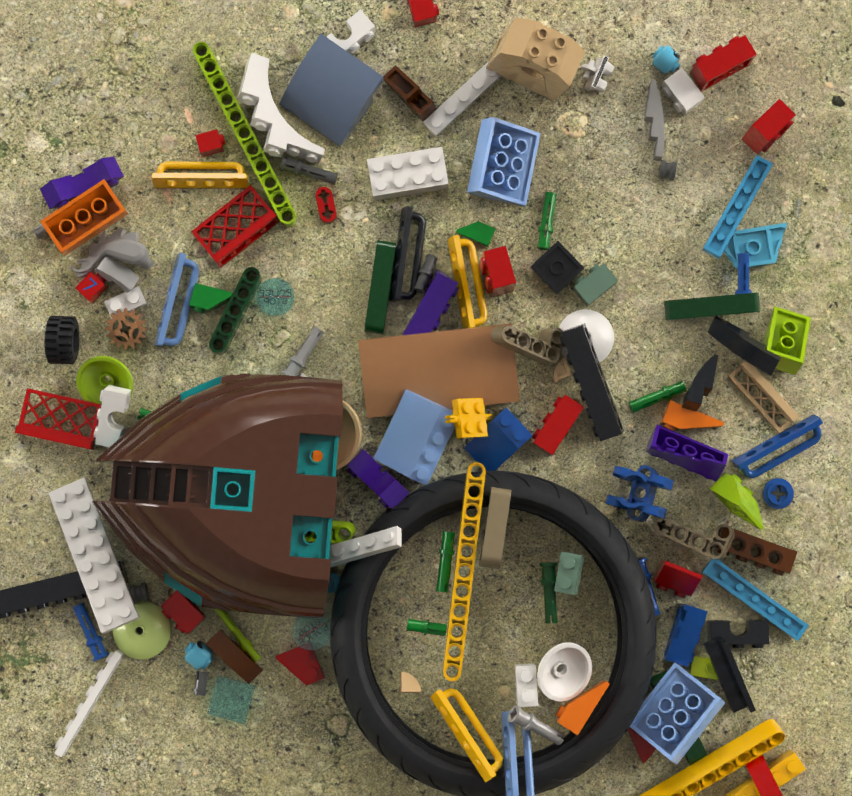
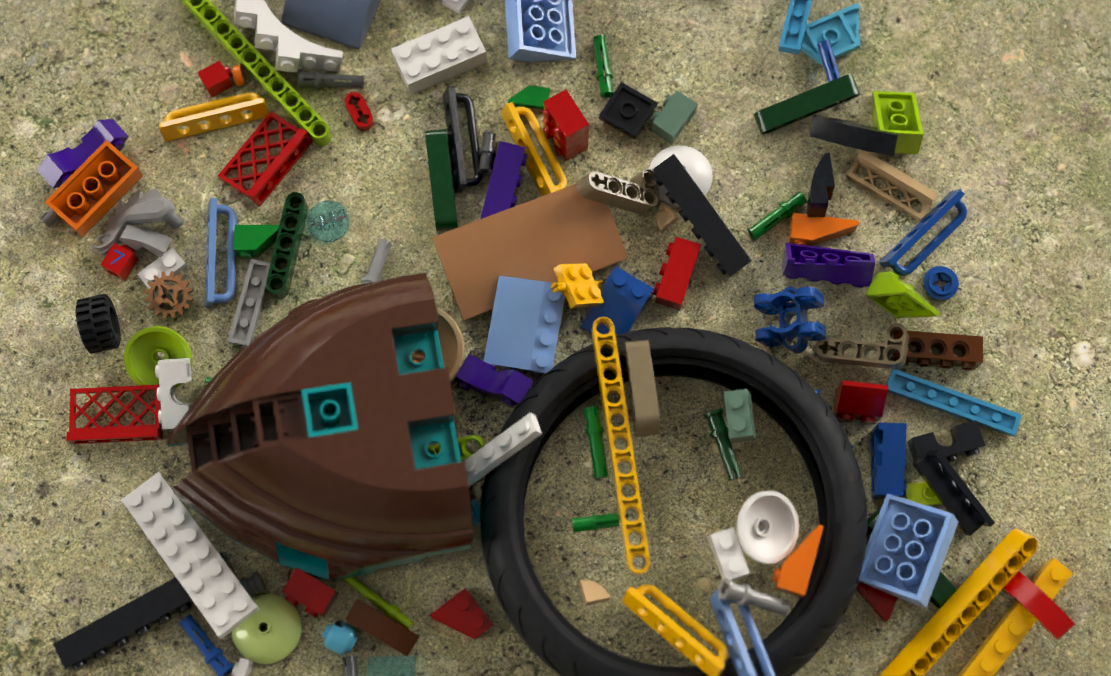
camera: 15 degrees left, 10 degrees down
clear light blue piece [292,616,330,651] -> none
none -> light grey plate [227,259,270,347]
none -> orange tile [232,64,247,87]

